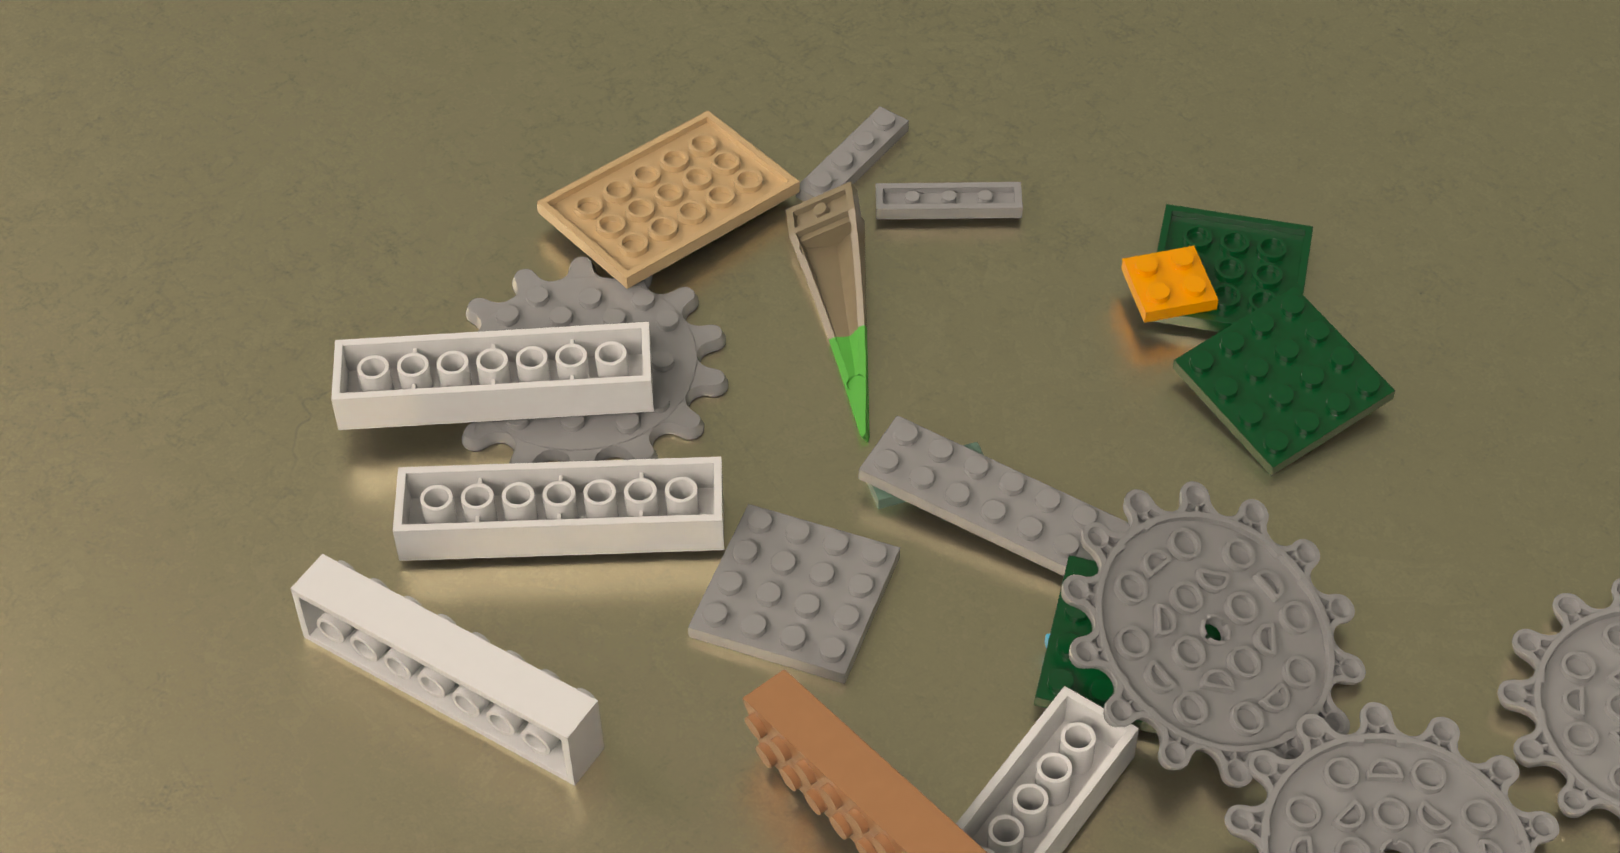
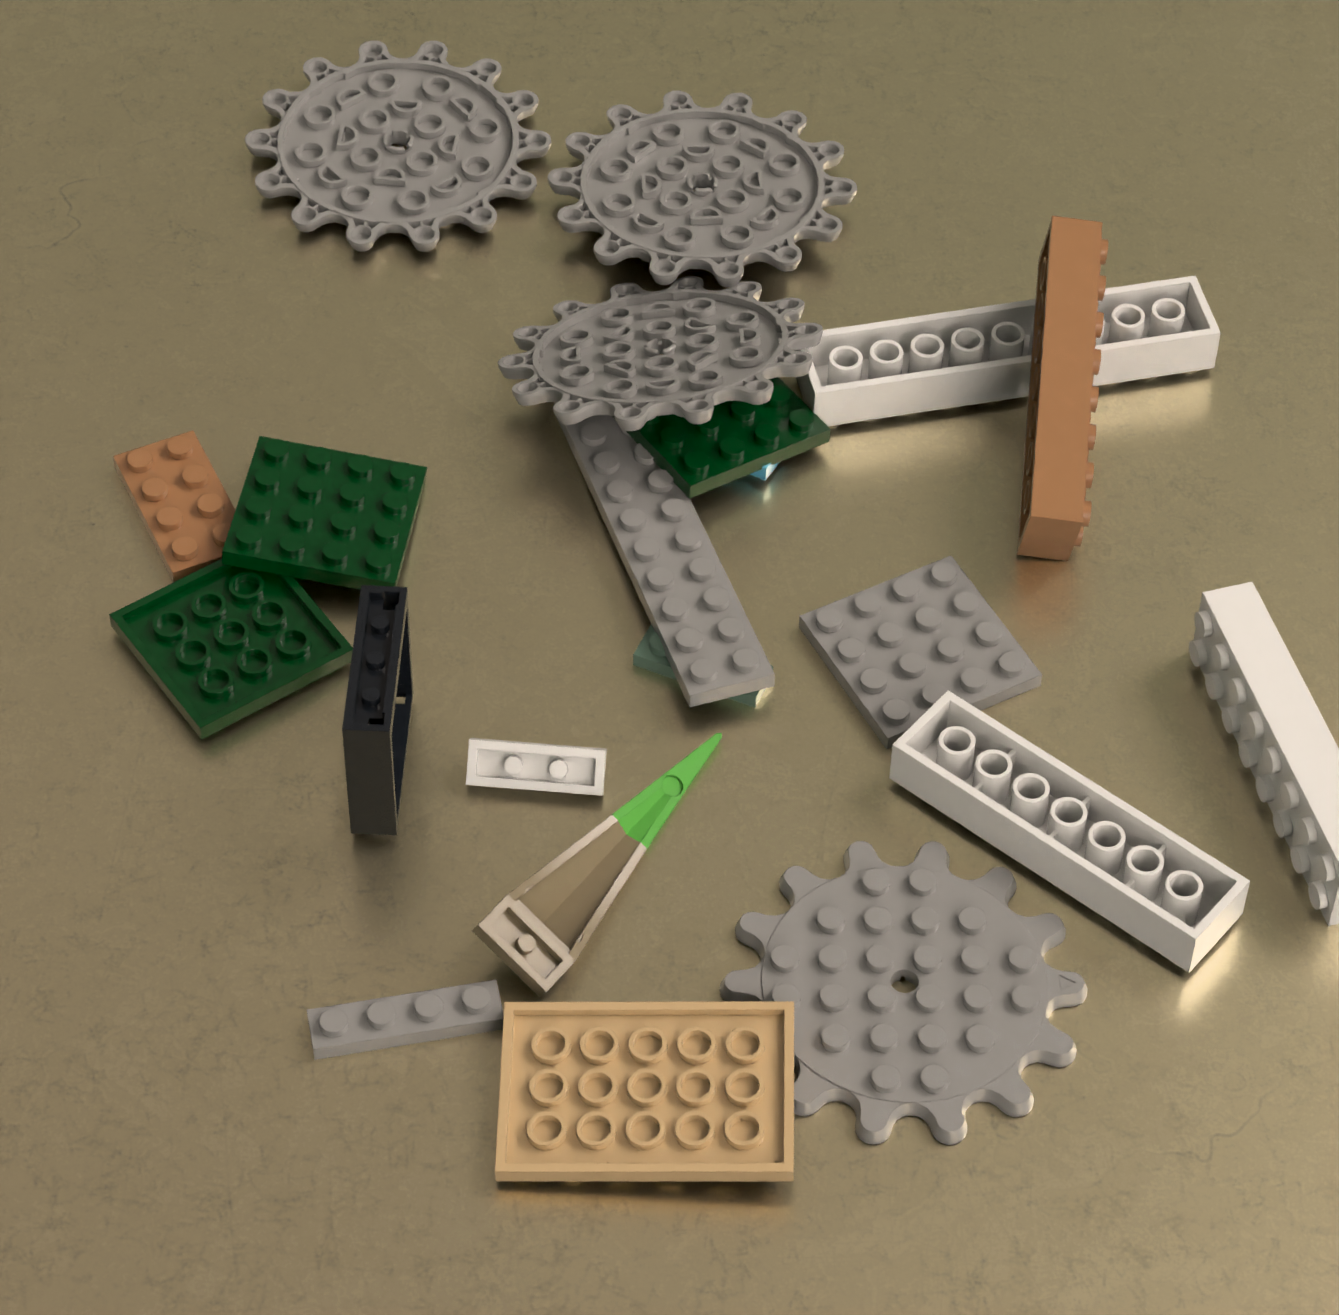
camera: 140 degrees left, 0 degrees up
white brick [331,322,654,430] -> none
light grey plate [876,182,1023,219] -> none
light orange plate [1121,246,1218,323] -> none
none -> medium nougat plate [113,430,235,582]
none -> black window [342,585,414,836]
none -> white plate [466,738,607,796]

